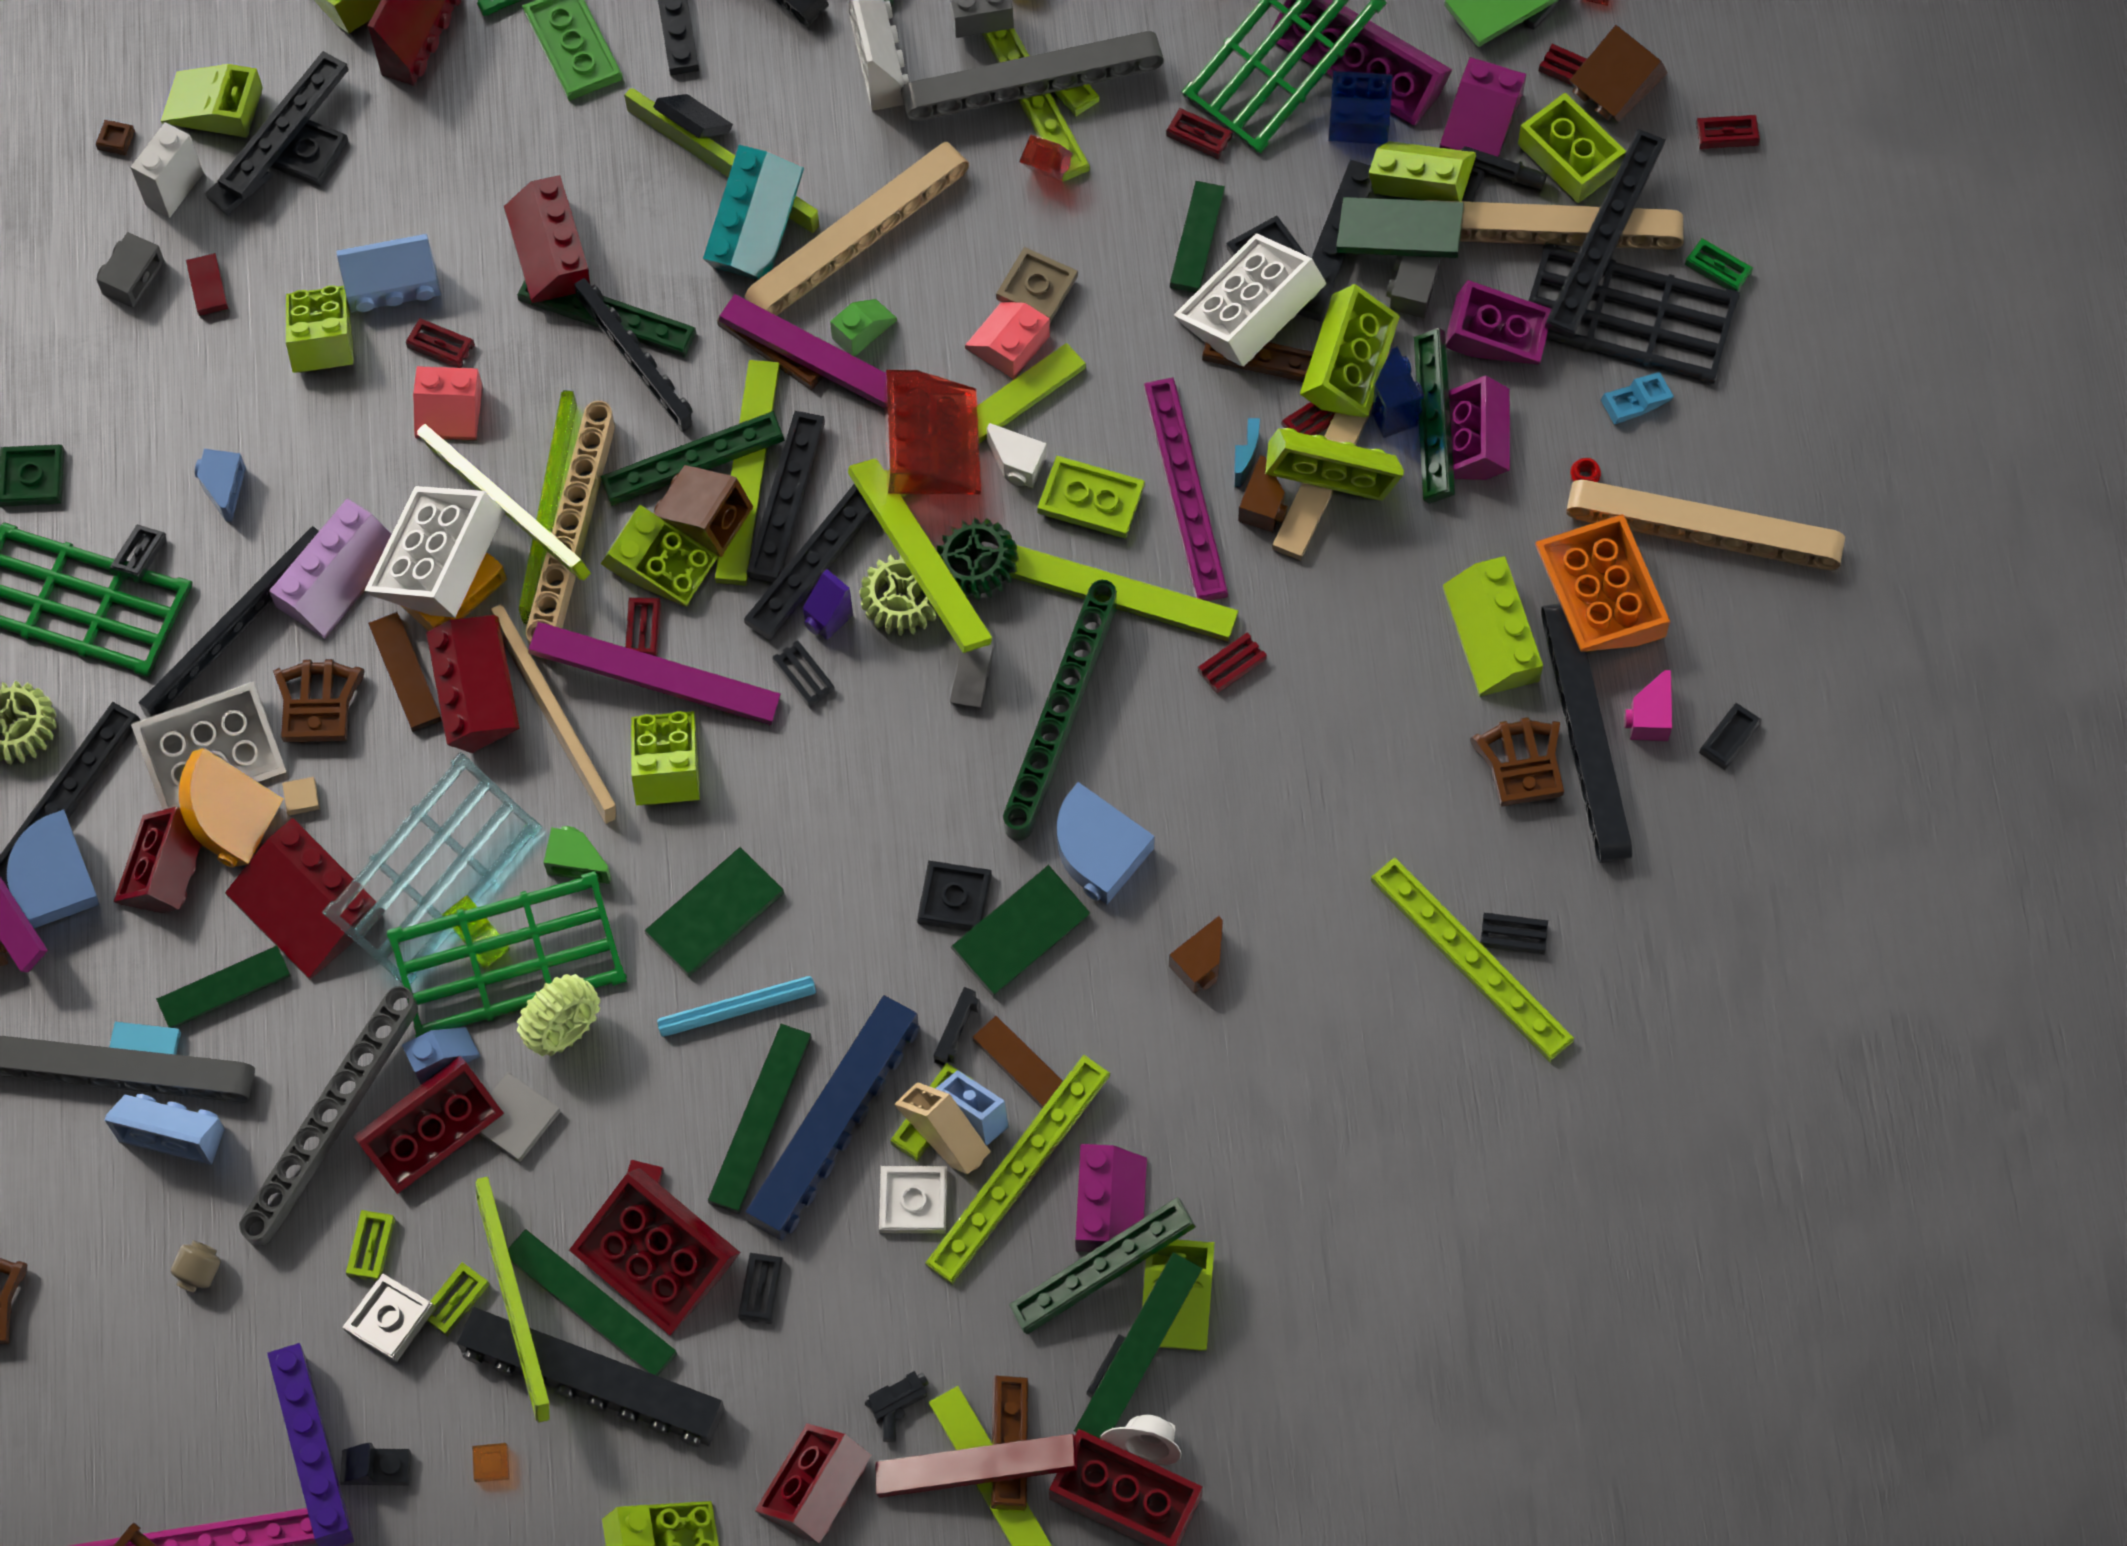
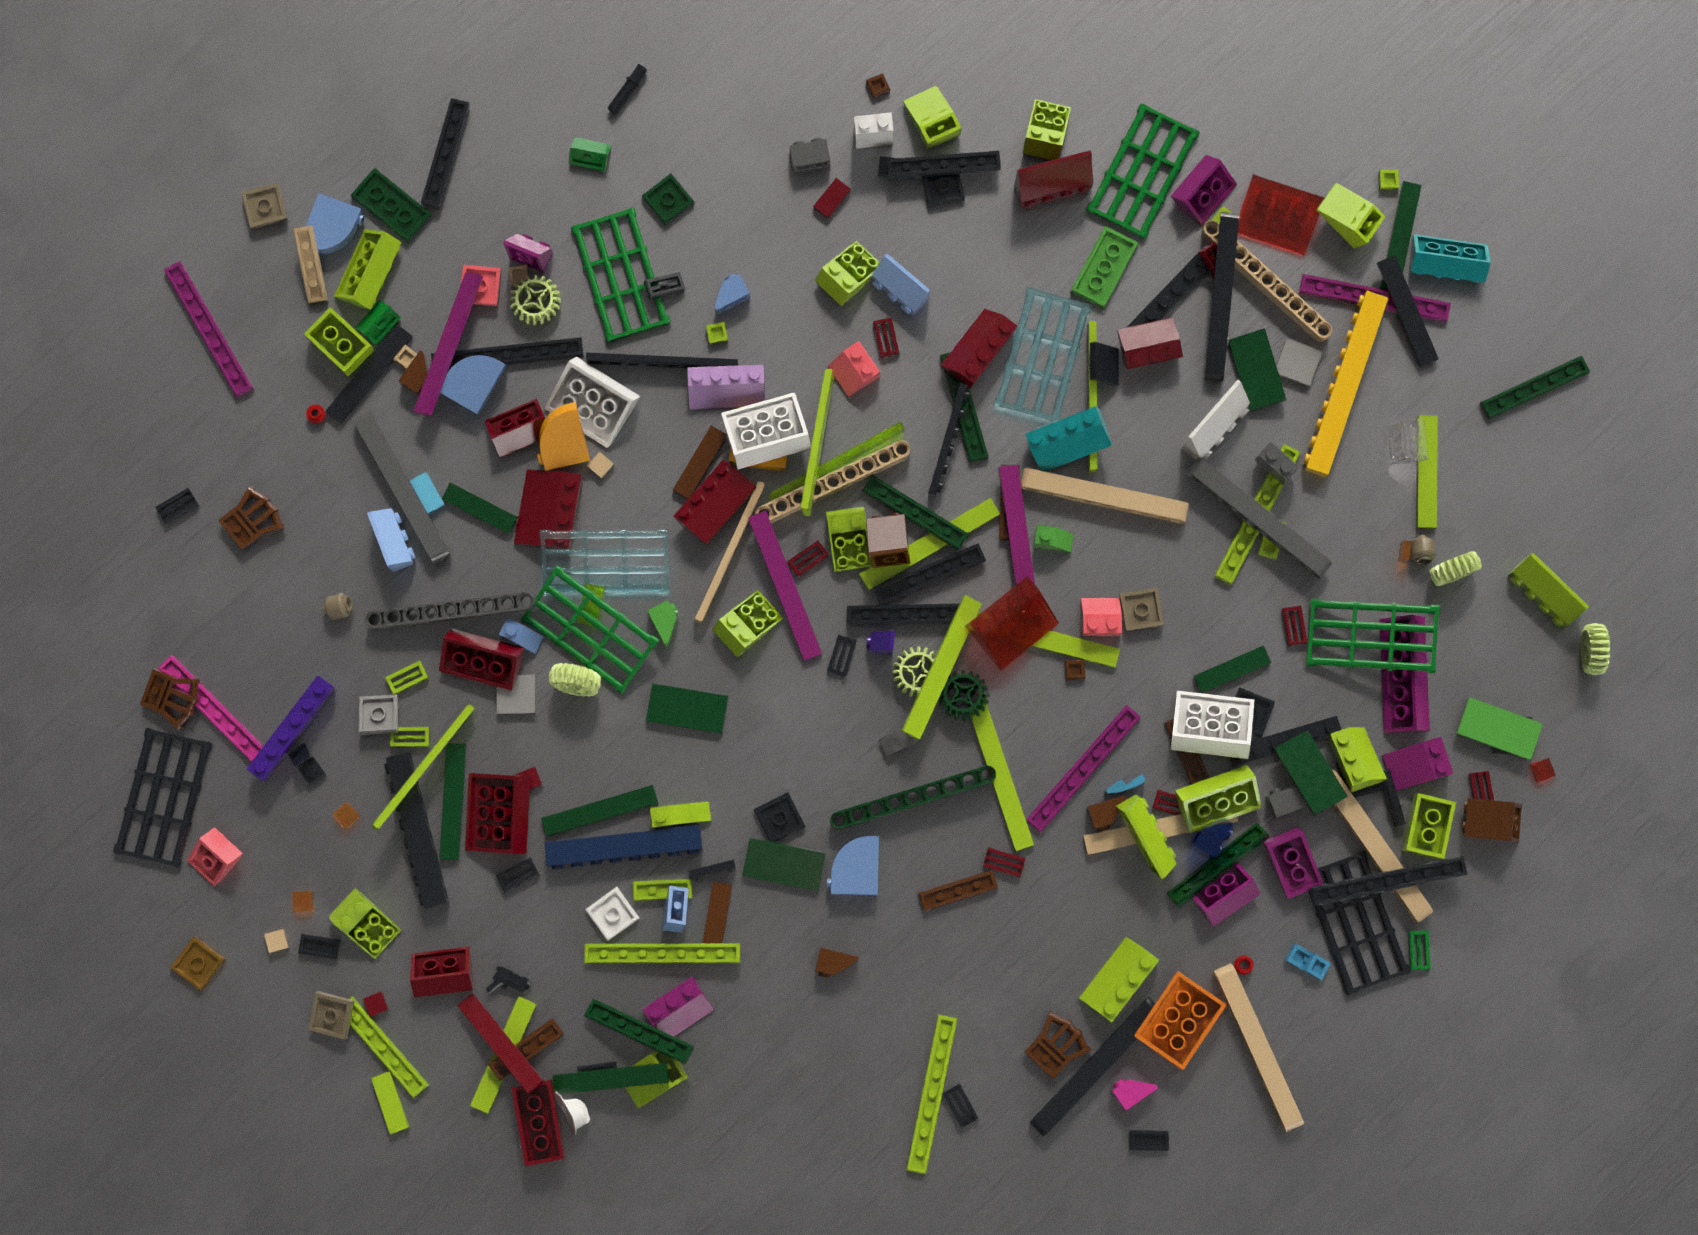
camera: 50 degrees right, 15 degrees up
reddish brown plate [273,659,365,742] -> none
medium azure axle [657,976,816,1037] -> none
tan slope [894,1082,991,1174] -> none
white slope [987,423,1047,488] -> none
clear red brick [1019,134,1073,181] -> none
lime plate [1037,455,1145,539] -> none
clear blue slope [1328,71,1393,144] -> none
dark red tile [1696,115,1760,149] -> none
none -> lime slope [650,802,711,829]
none -> lime tile [706,322,728,345]
none -> reddish brown tile [918,870,998,912]
none -> clear light blue door [994,287,1092,422]
none -> reddish brown tile [1064,659,1086,680]
none -> slope [1117,317,1183,370]

